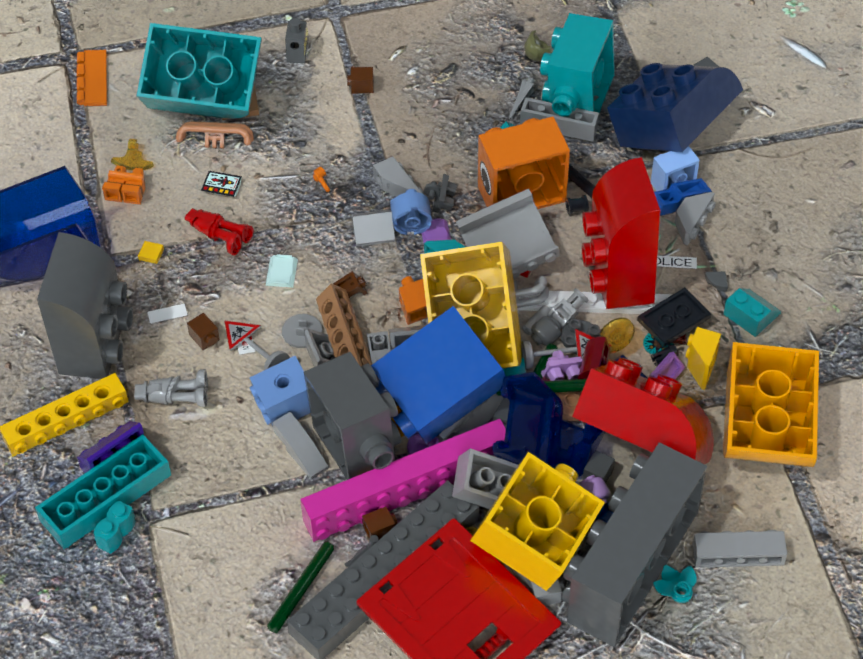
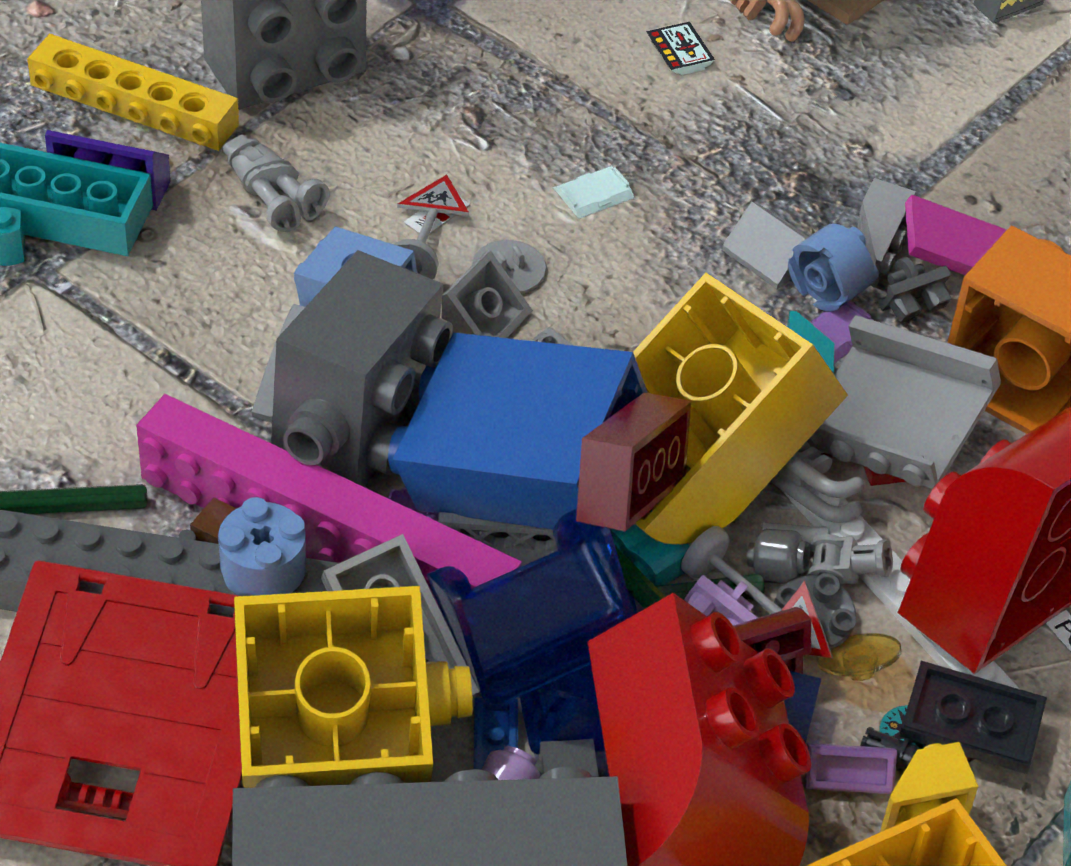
camera: 50 degrees right, 5 degrees down
yellow tile [138,241,164,264] -> none
white sticker [148,304,187,323] -> none
red piece [185,208,254,256] -> none
reddish brown brick [187,313,220,350] -> none
orange hand [313,167,330,192] -> none
medium nougat brick [316,284,378,380] -> none
reddish brown bracket [333,271,368,298] -> none
reddish brown brick [347,67,374,94] -> none
none -> medium blue brick [218,497,306,596]
none -> dark red brick [576,392,692,531]
none -> dark pink tile [905,194,1007,275]

